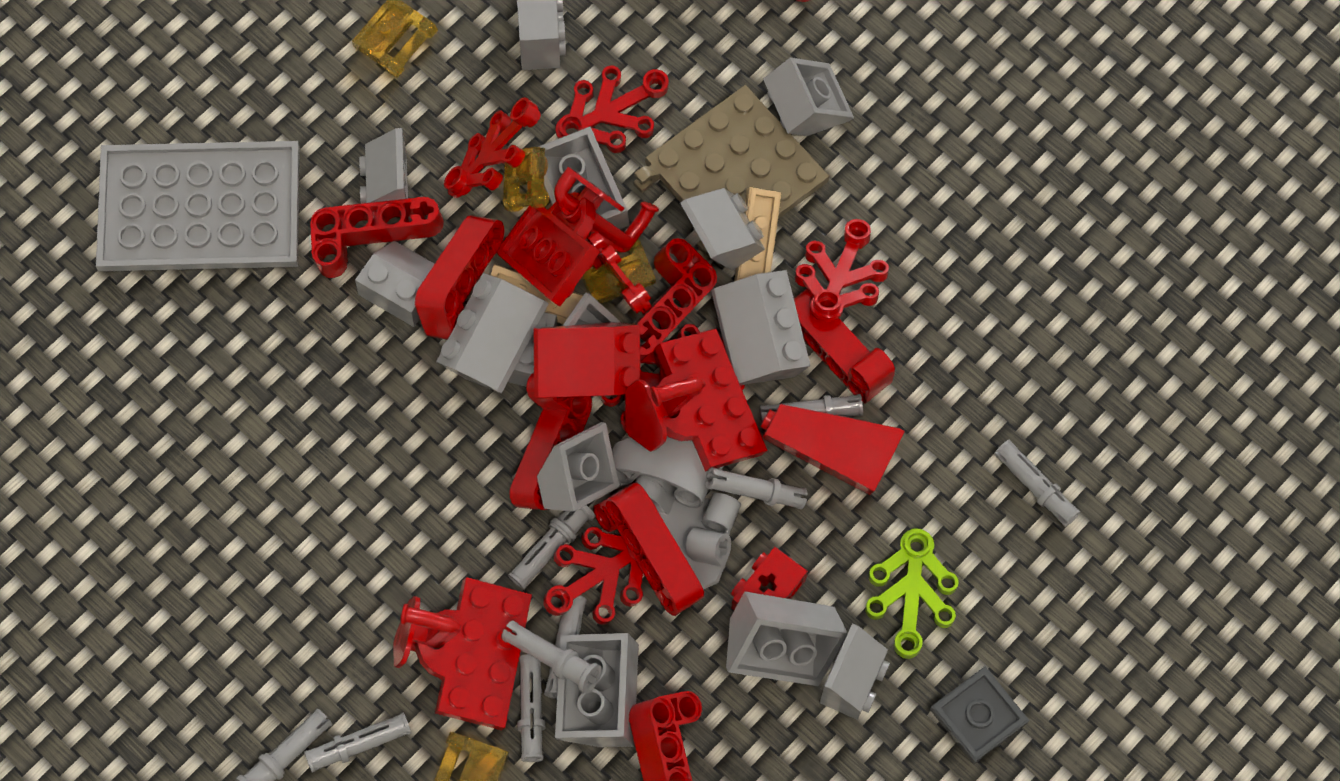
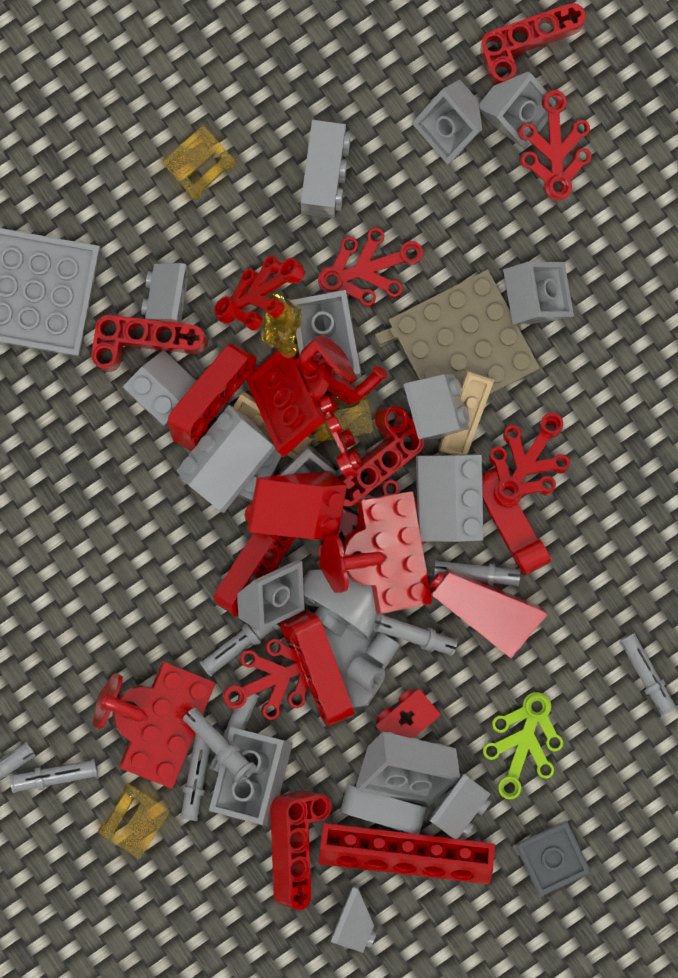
camera: 15 degrees right, 15 degrees up
none -> red brick [319,823,495,885]
none -> light grey beam [340,784,427,835]

